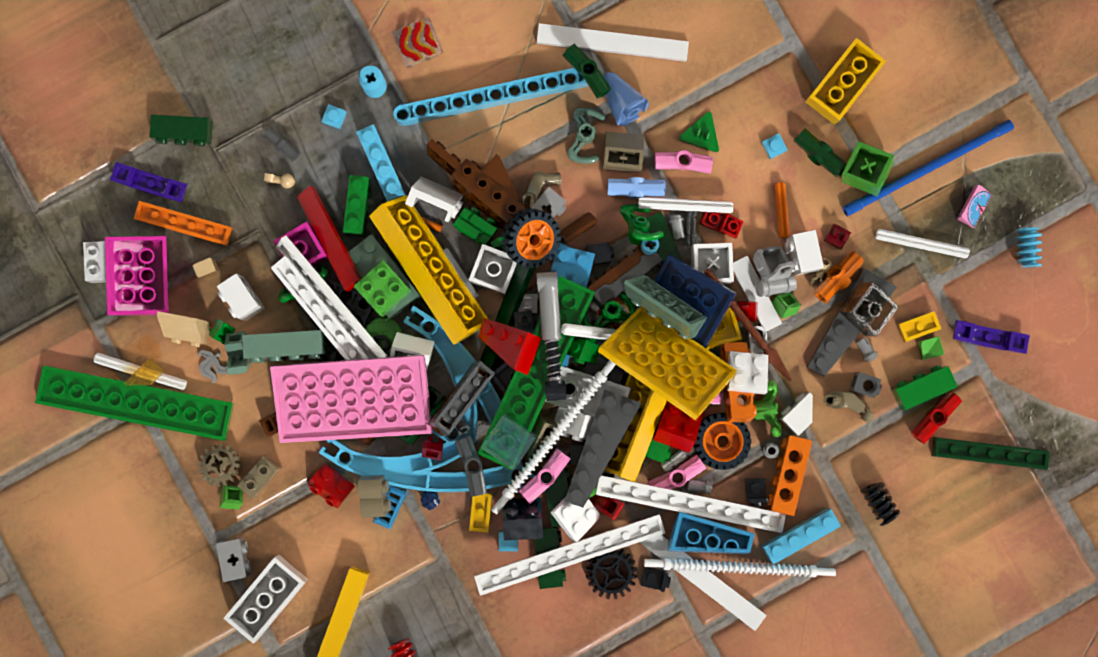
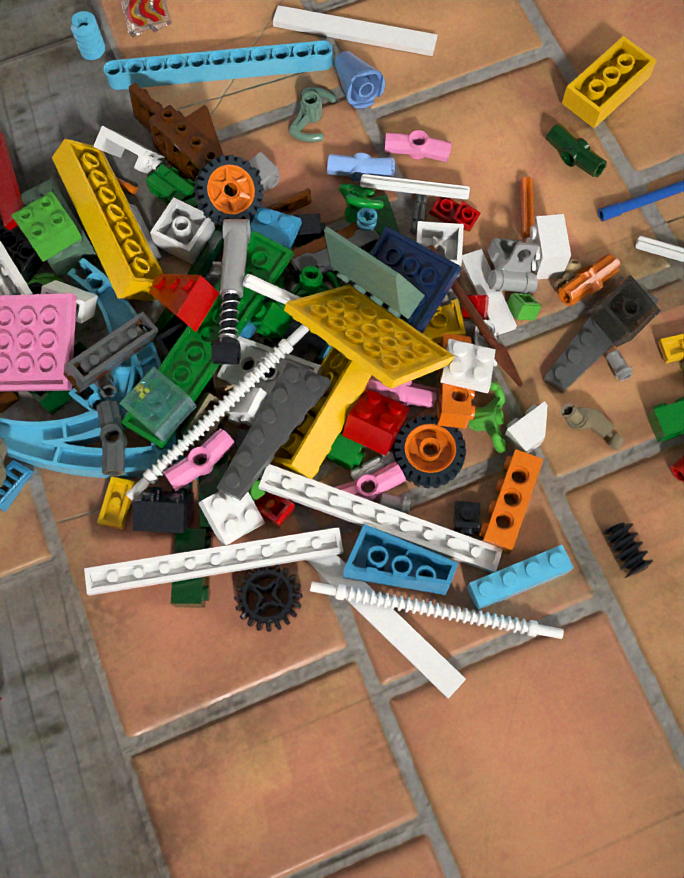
camera: 20 degrees right, 15 degrees down
medium azure plate [321,104,347,130] -> none
green brick [343,175,372,237] -> none
medium azure brick [356,124,406,202] -> none
dark blue plate [420,491,440,510] -> none
dark red tile [422,436,443,461] -> none
medium azure tile [499,531,518,551] -> none
dark tan arm [522,171,561,208] -> none
dark green piece [562,44,611,99] -> none
dark tan slope [603,131,644,173] -> none
black bracket [640,567,671,592] -> none
light grey pin [668,215,686,240] -> none
green piece [679,112,719,153] -> none
medium azure plate [761,134,788,159] -> none
light grey pin [762,443,779,458] -> none
dark red tile [824,223,851,250] -> none
bright green brick [842,141,895,197] -> none
dark grey brick [849,372,882,398] -> none

